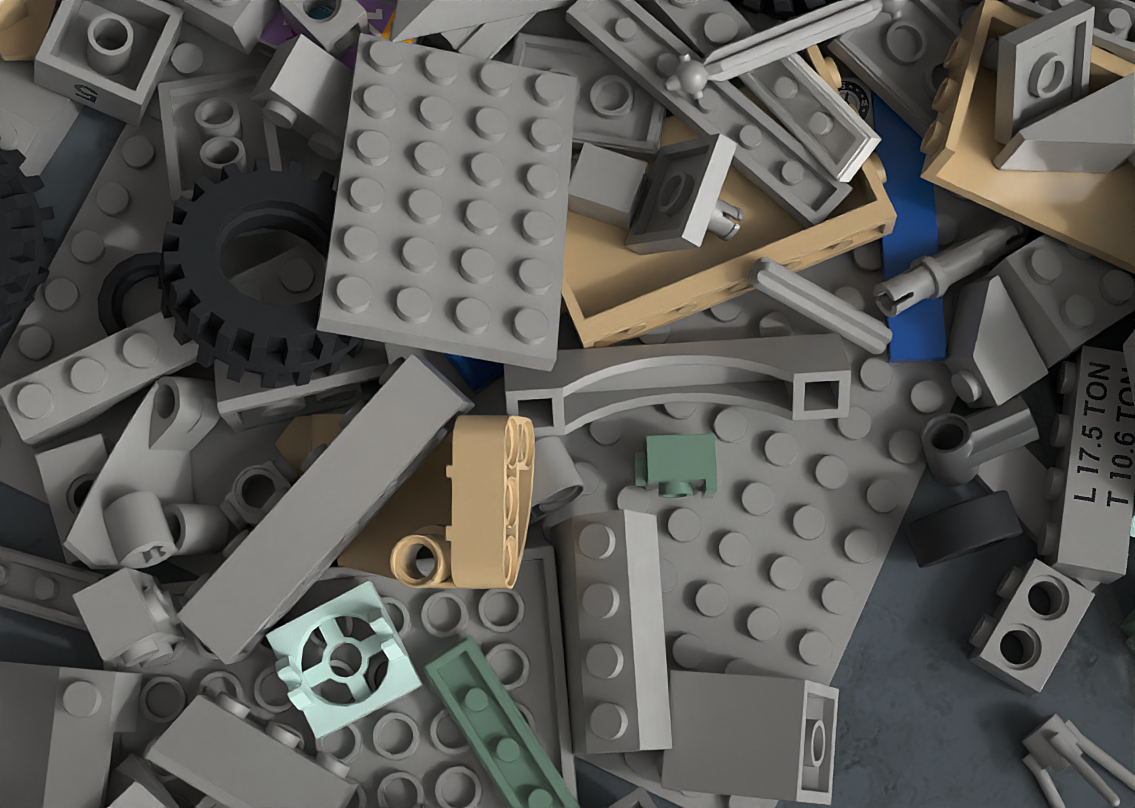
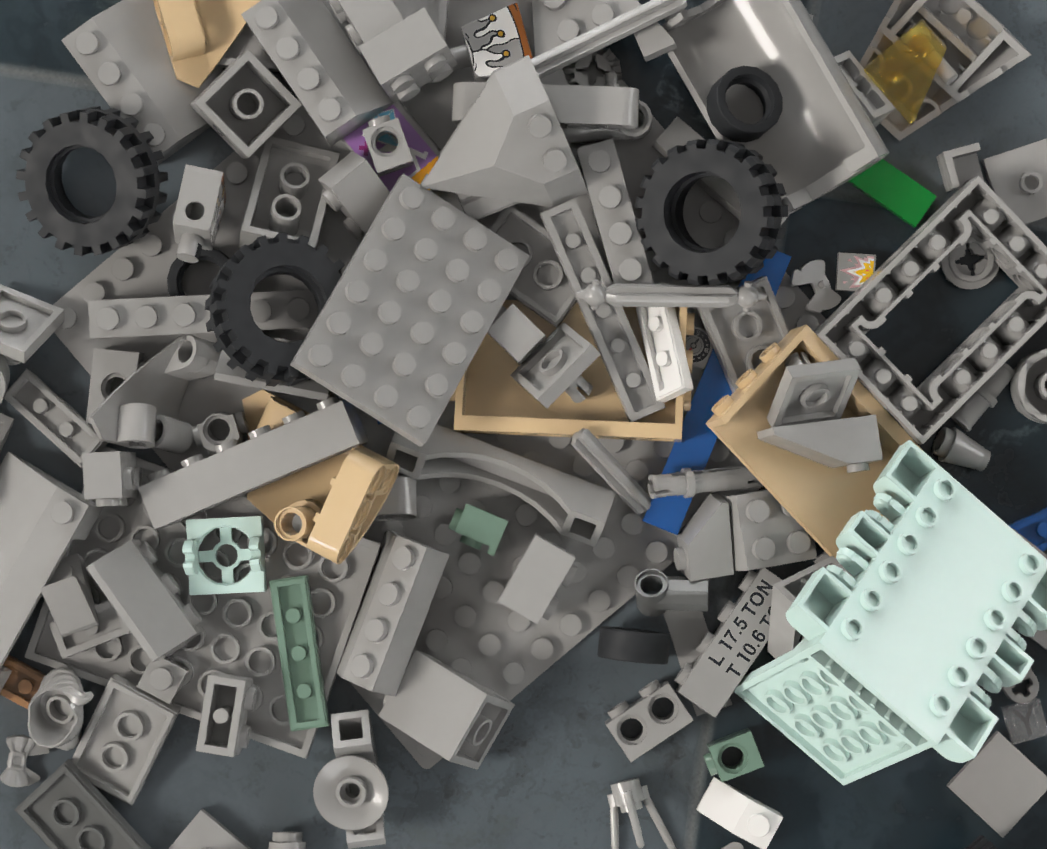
camera: 30 degrees right, 10 degrees up
none -> light grey torso [173,164,226,263]
none -> light grey brick [498,533,578,625]

